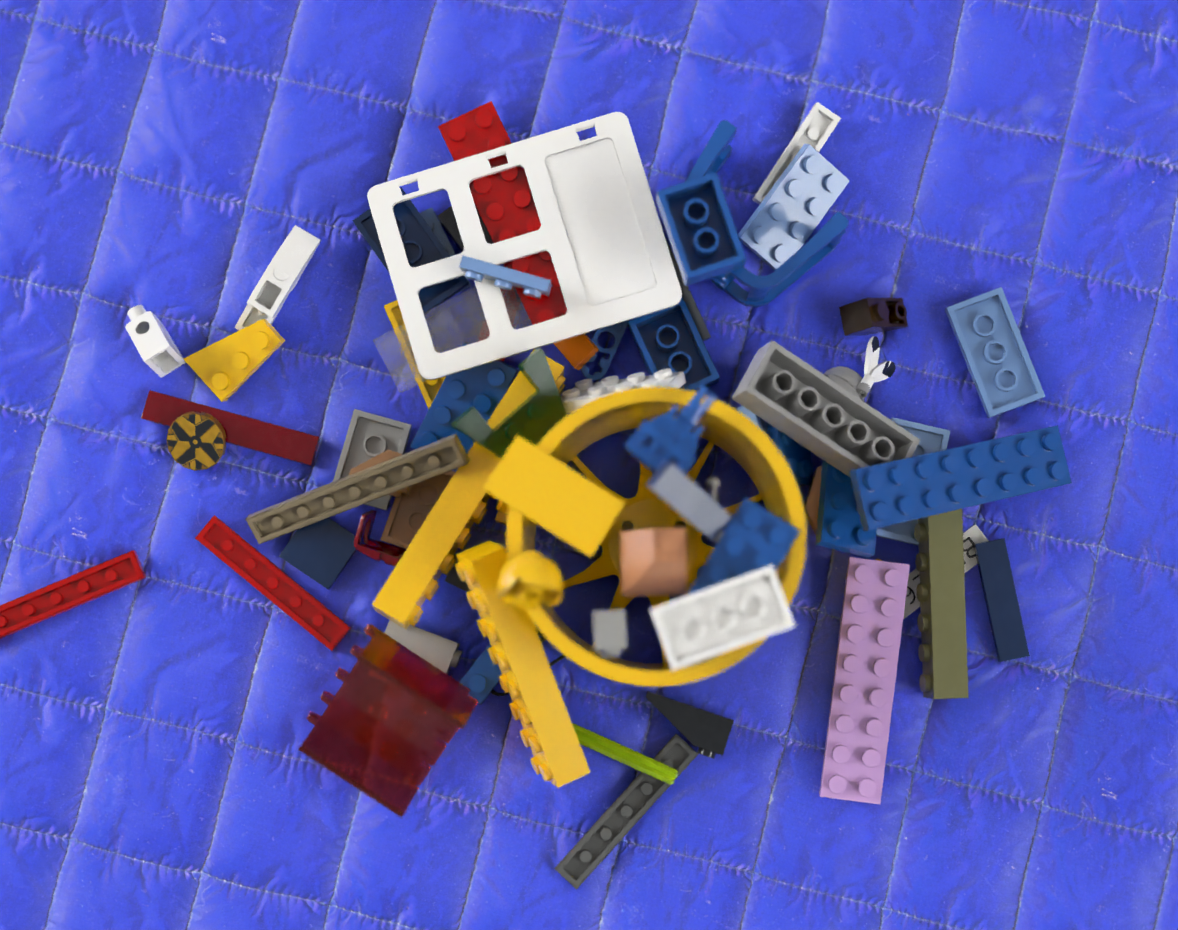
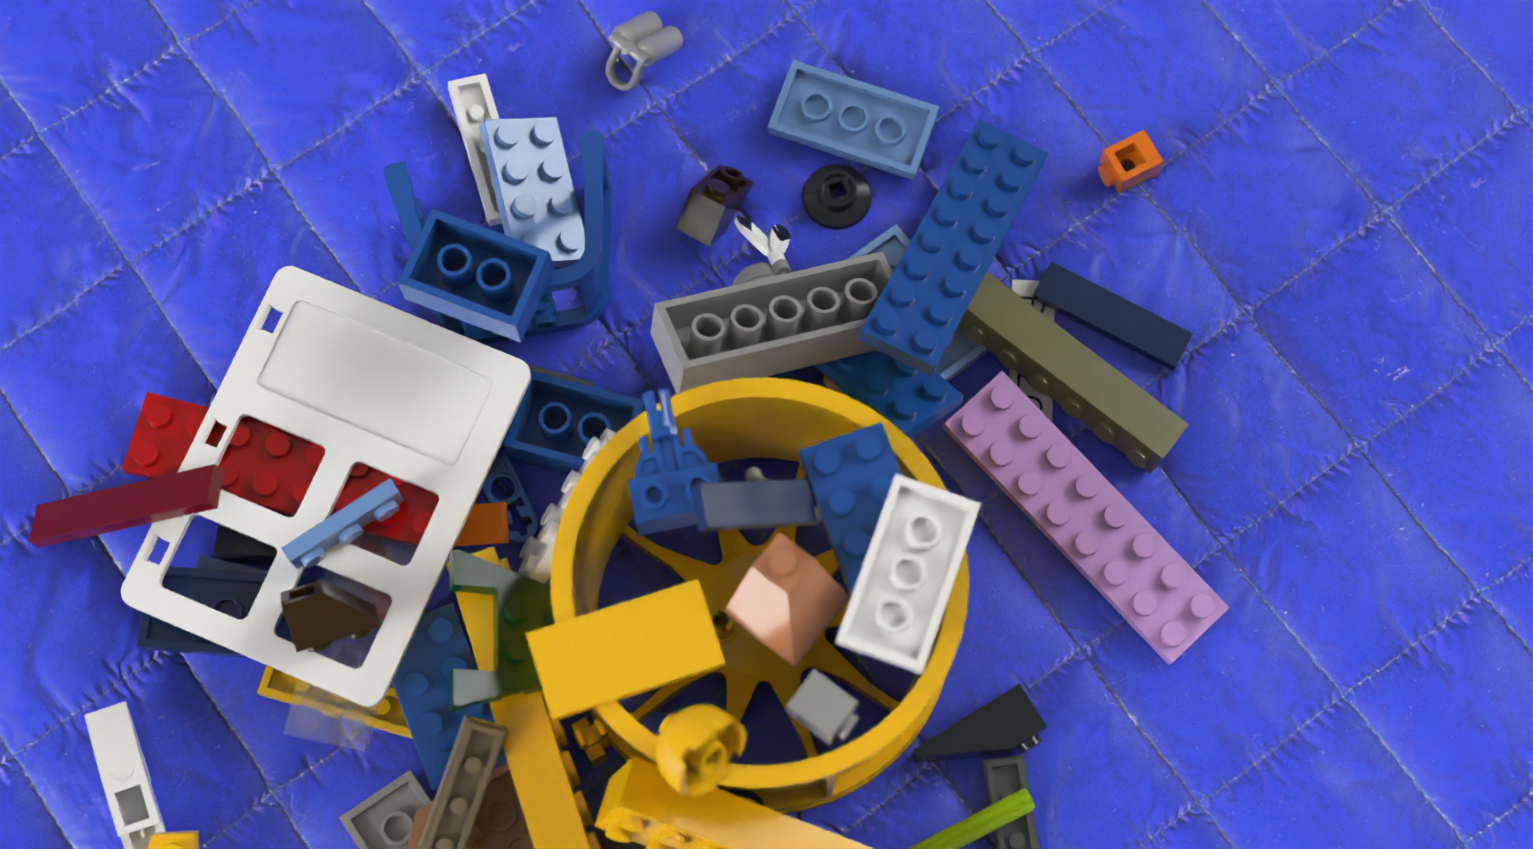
camera: 55 degrees left, 10 degrees down
none -> dark red tile [28,464,225,548]
none -> dark brown slope [280,580,380,652]
none -> light grey piece [605,11,683,91]
none -> black piece [802,164,872,230]
none -> orange brick [1098,129,1164,193]

